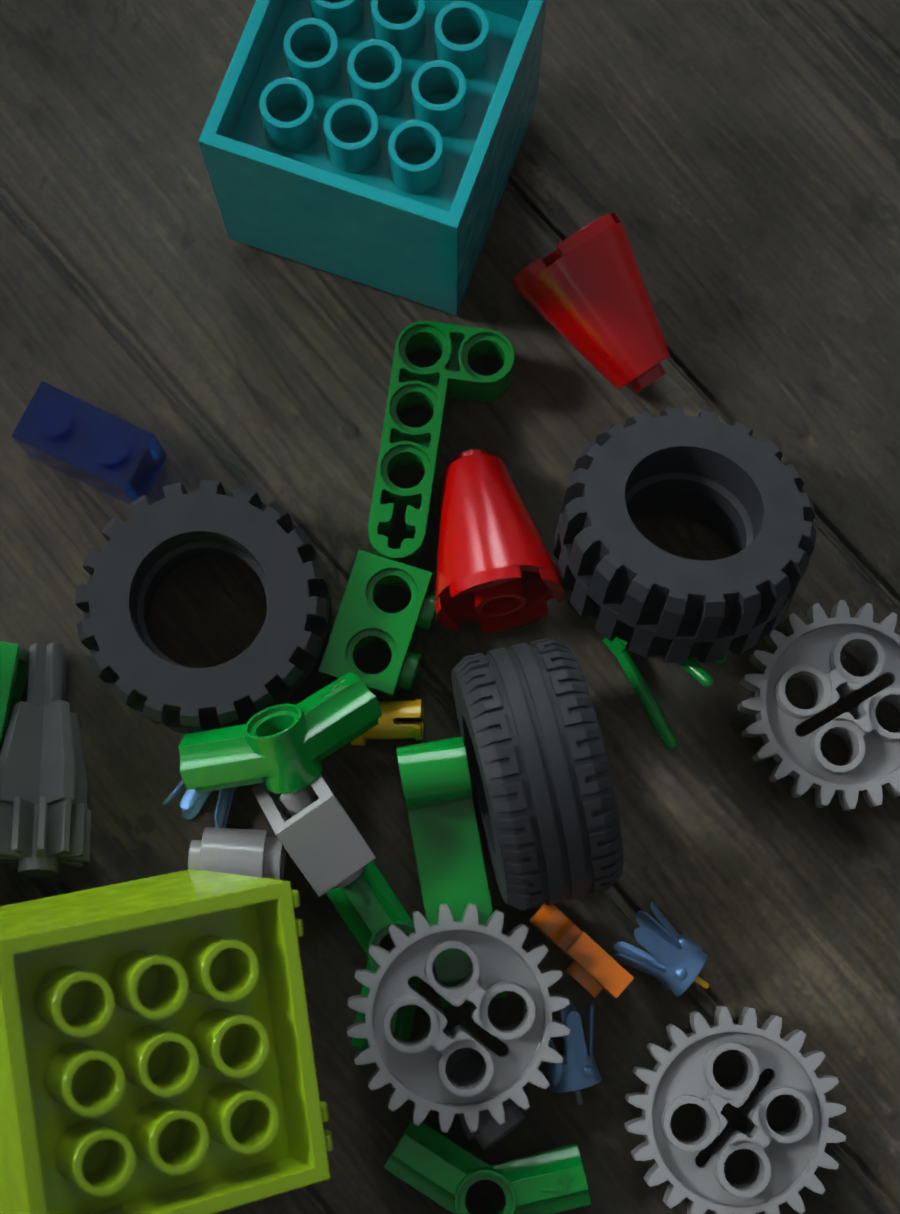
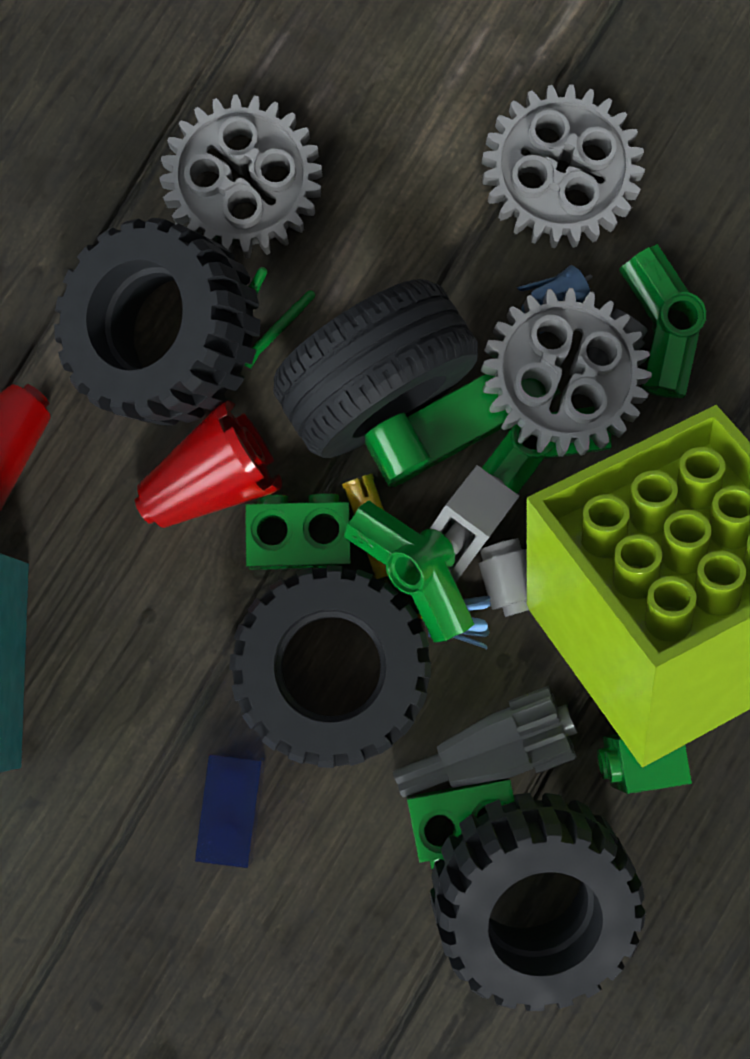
camera: 110 degrees left, 5 degrees up
green beam [368,321,514,567] -> none
orange plate [529,903,634,998] -> none
flat silver piece [612,901,709,997] -> none

